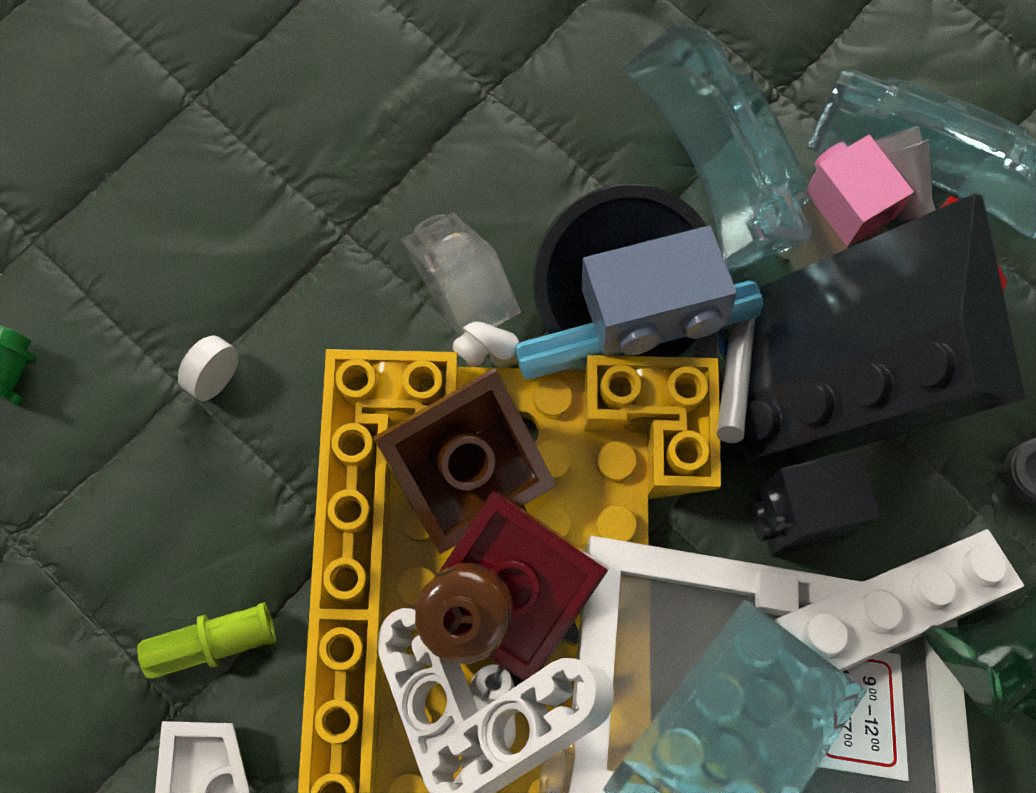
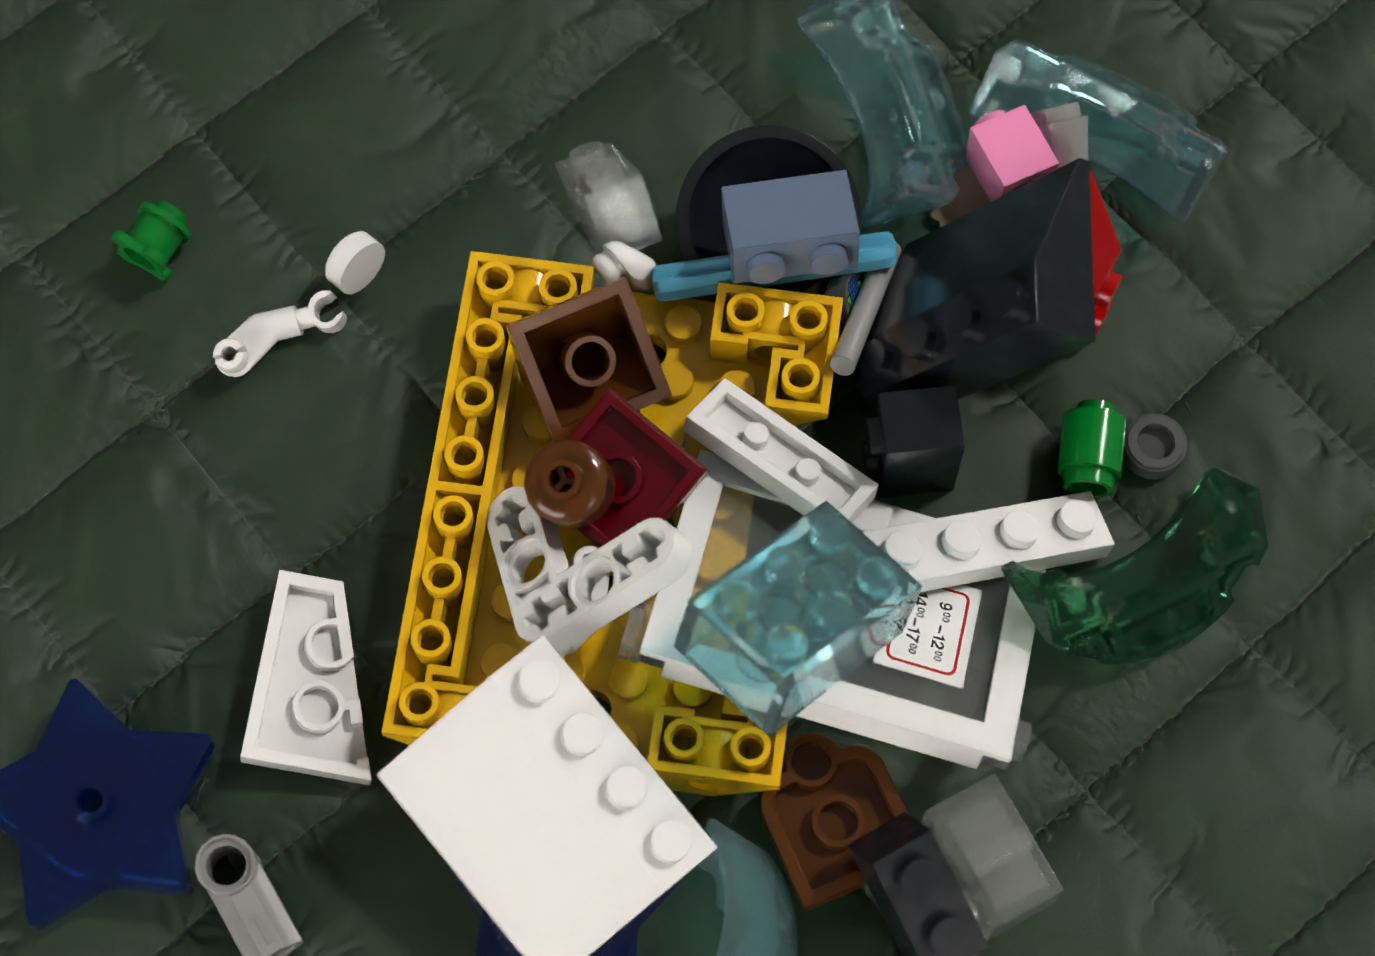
camera: 10 degrees right, 5 degrees down
lime axle [137,602,276,679] -> none
none -> white arm [213,290,347,377]
none -> white plate [683,378,879,539]
none -> green brick [1057,400,1126,498]

